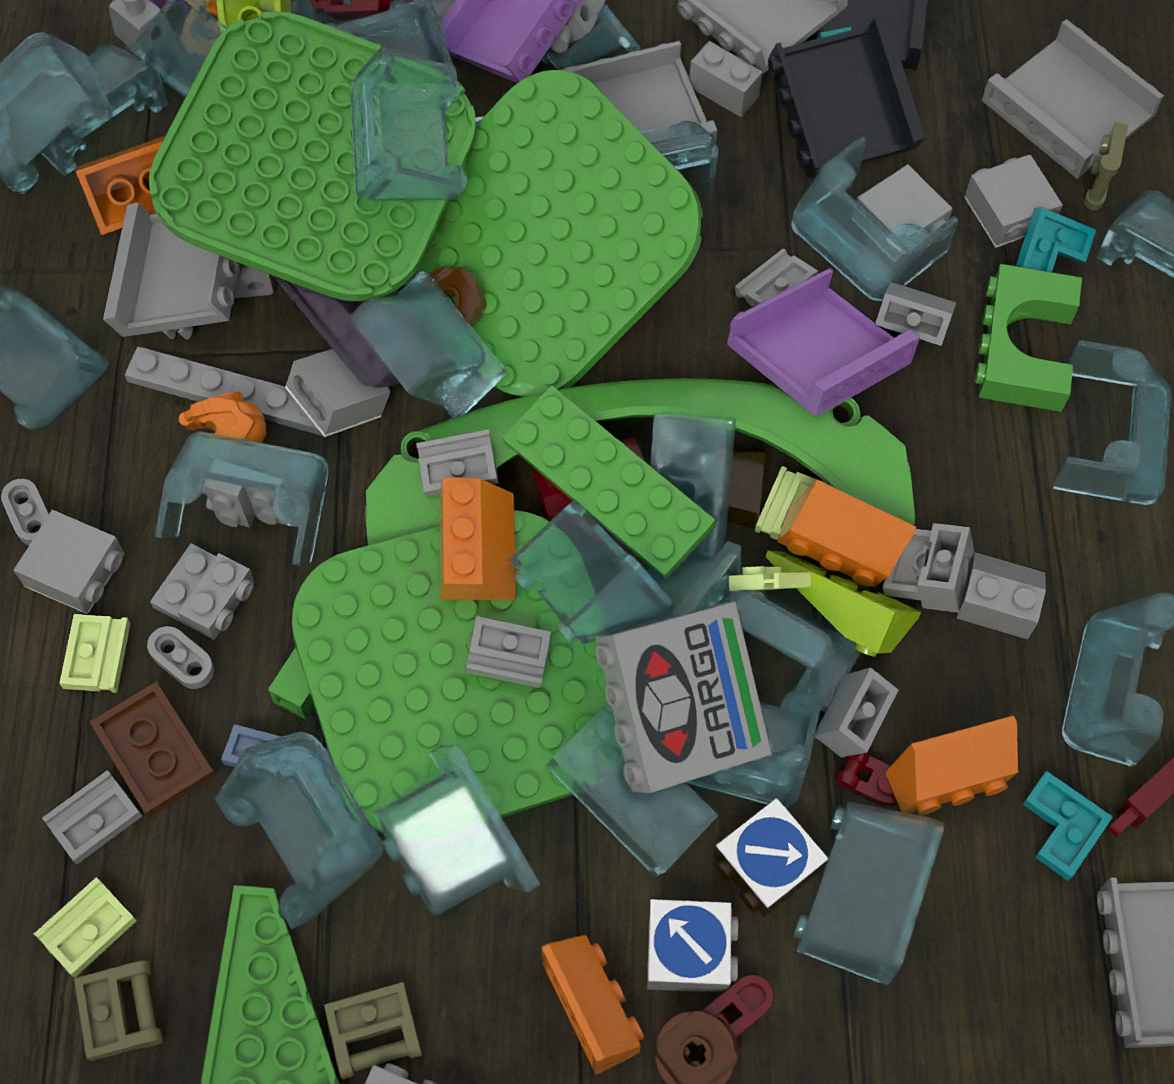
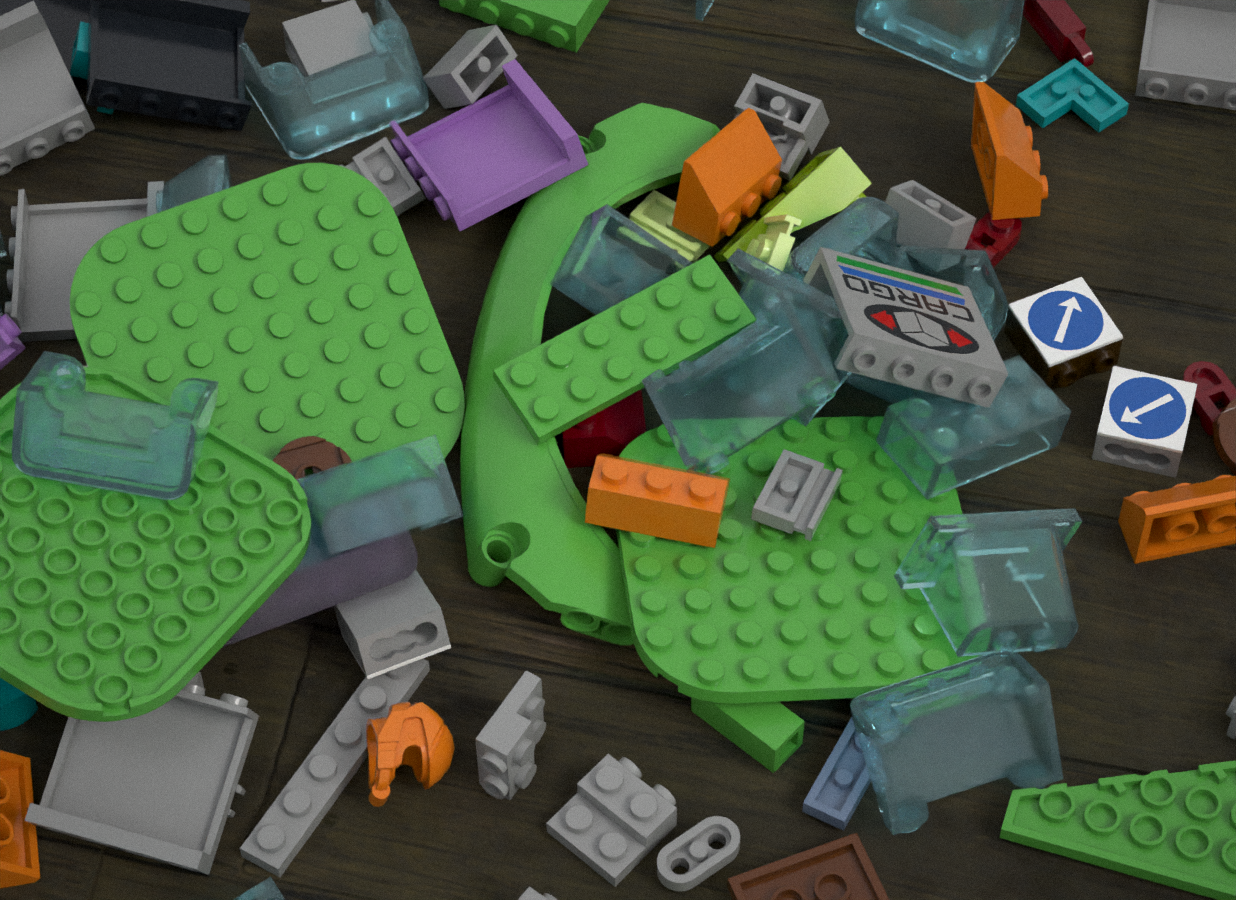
camera: 75 degrees left, 10 degrees down
clear light blue windscreen [154,432,329,565] -> none
olive plate [324,982,422,1079] -> none
light grey plate [416,429,499,497] -> none
light grey brick [689,41,763,117] -> none
clear light blue windscreen [793,801,945,986] -> none
light grey slope [956,552,1046,639] -> none

